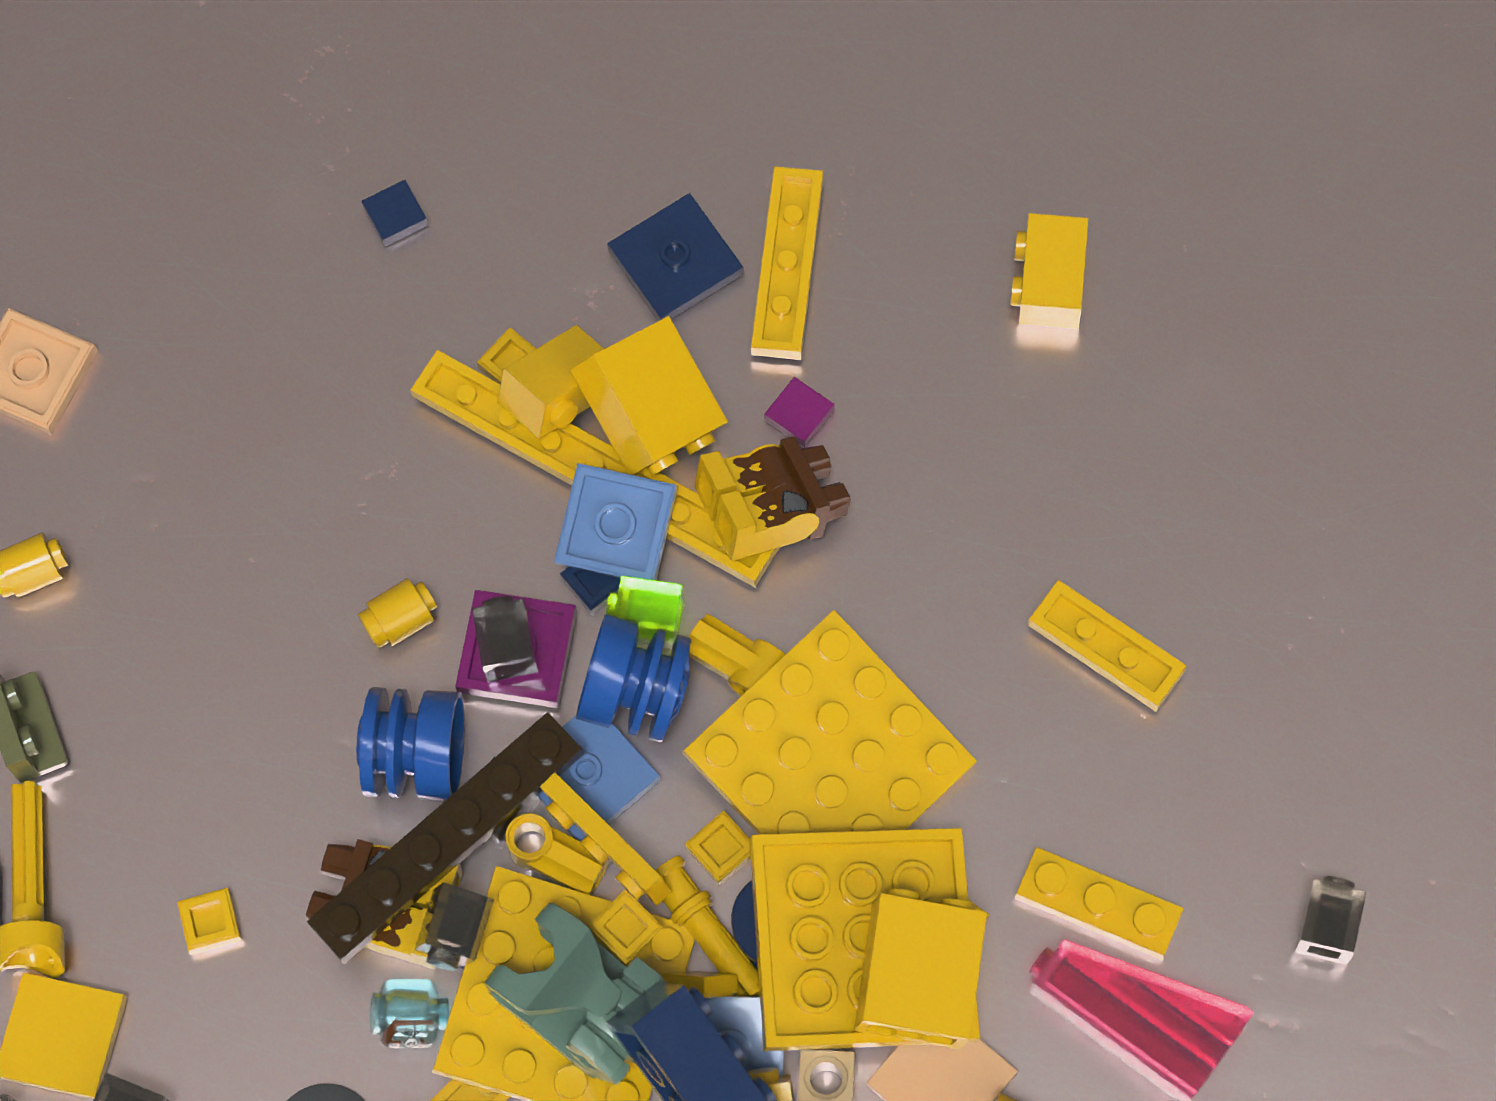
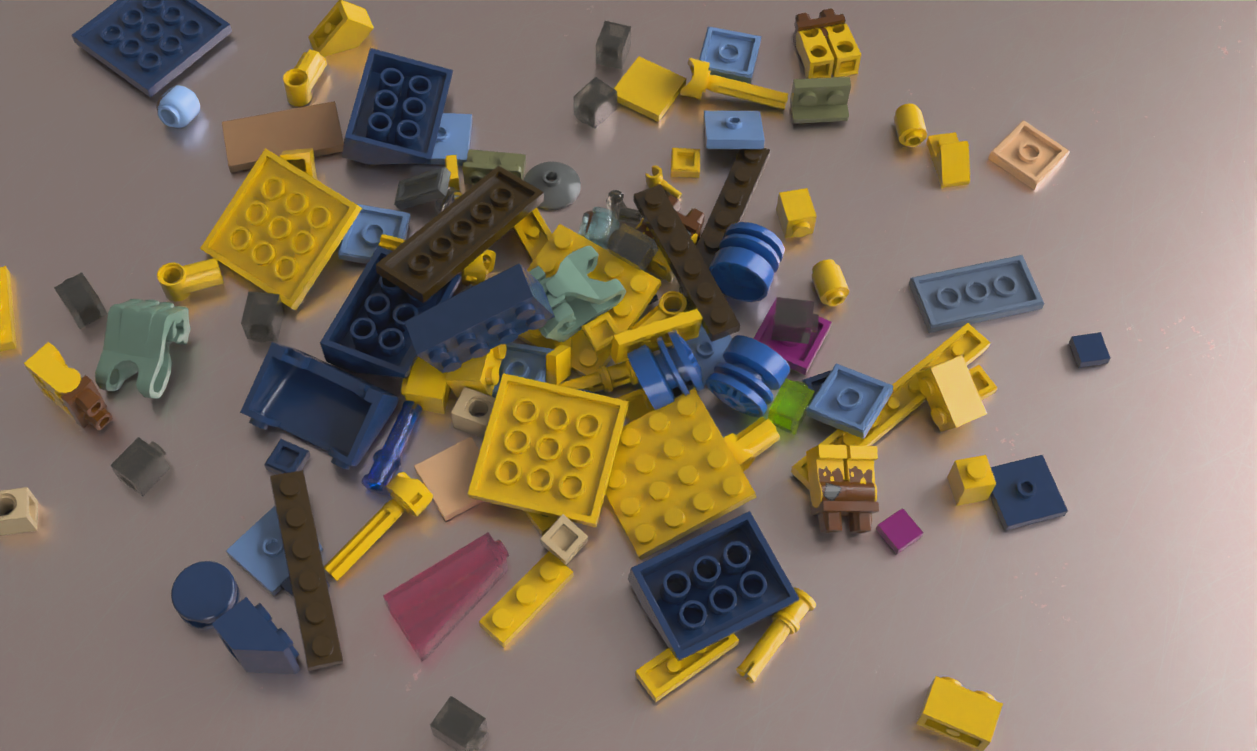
camera: 100 degrees right, 10 degrees down
yellow brick [570,316,728,476] -> none
yellow plate [751,166,823,360] -> none
yellow brick [854,889,987,1050] -> none
none -> tan brick [540,514,588,565]
none -> clear smoke arm [606,190,642,225]
none -> blue wheel [627,329,705,410]
none -> dark blue slope [628,511,800,661]
none -> yellow hand [645,165,682,199]
none -> dark brown plate [696,148,770,269]
none -> medium blue plate [703,111,765,149]
none -> yellow pin [736,587,816,683]
none -> yellow brick [776,188,817,238]
none -> sand blue tile [909,255,1045,333]
none -> yellow slope [926,132,970,188]
none -> yellow brick [947,455,996,506]

